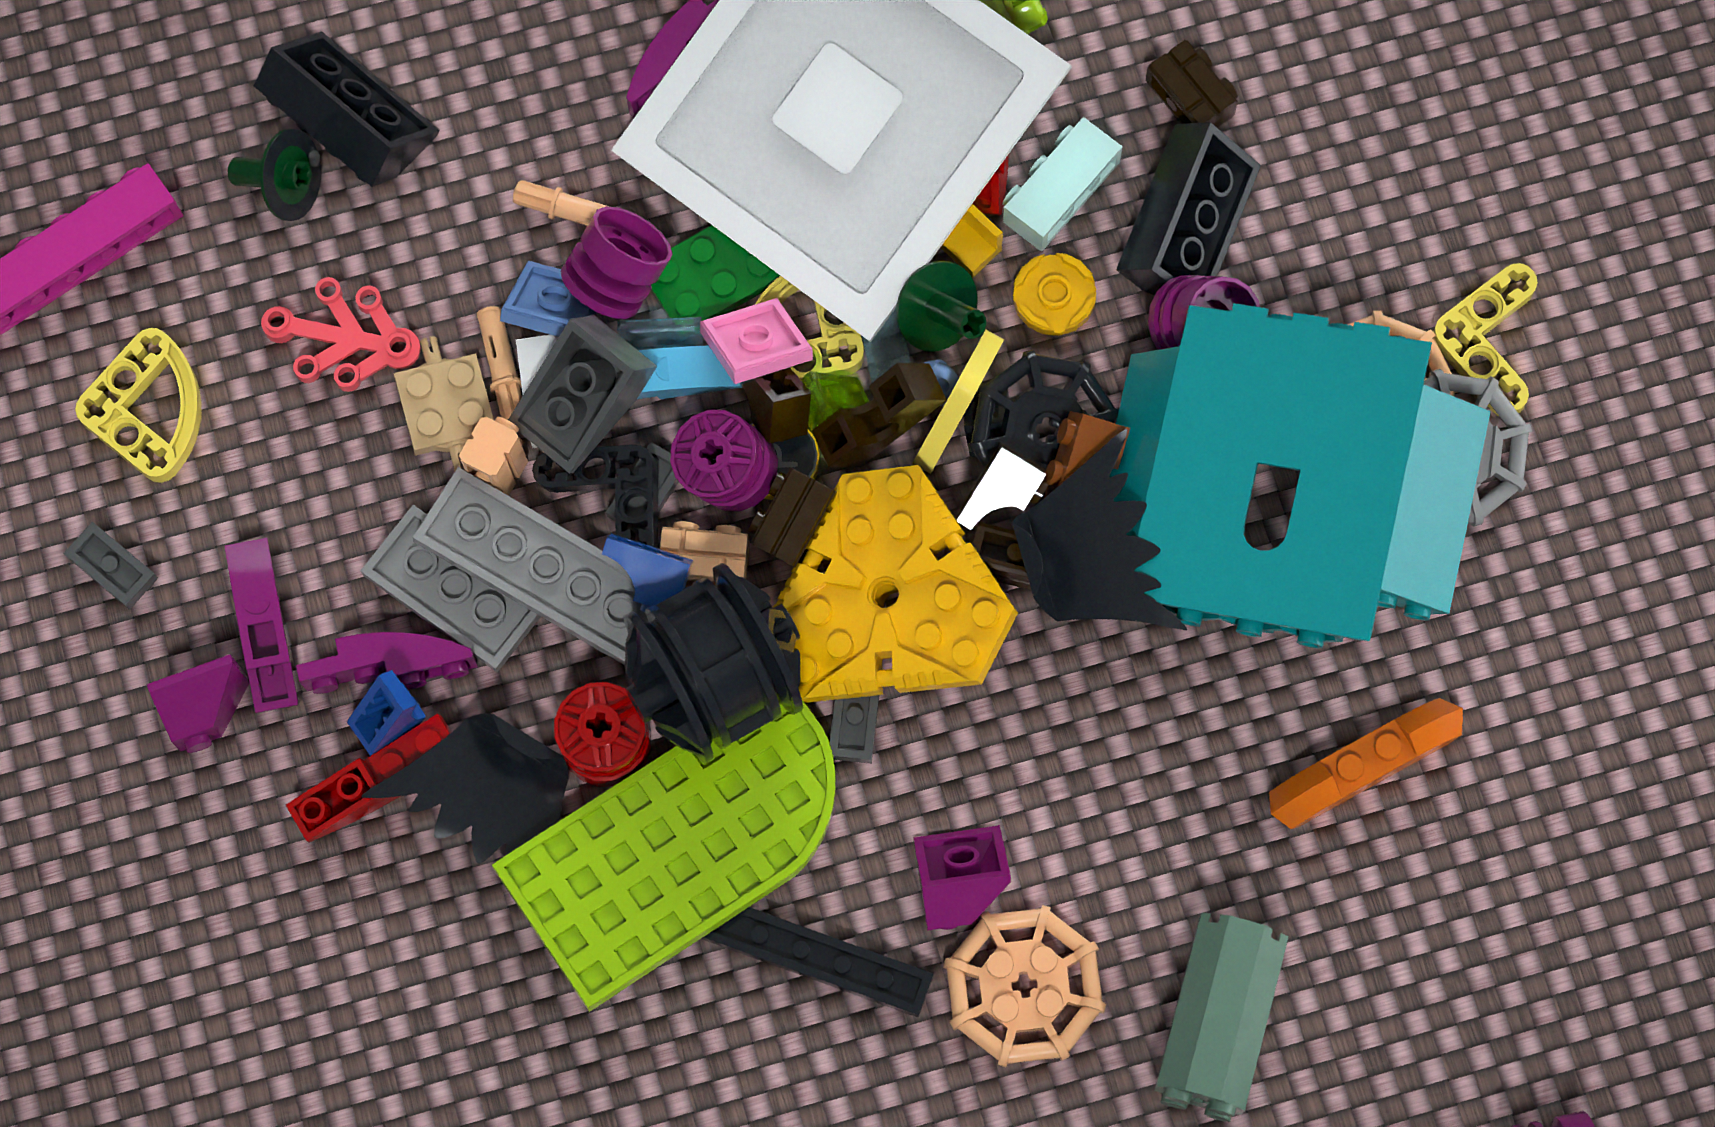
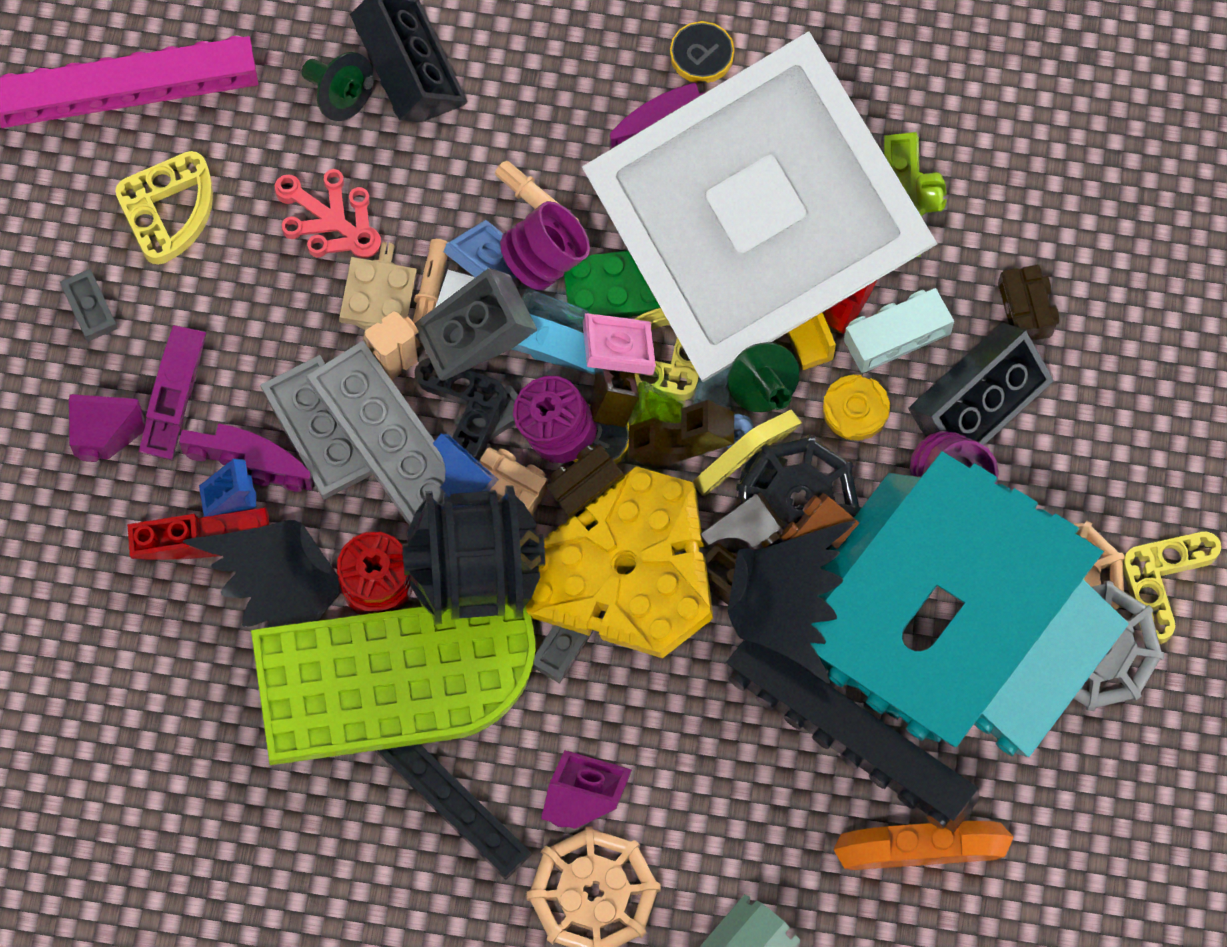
camera: 20 degrees right, 5 degrees down
none -> black brick [726,640,979,833]

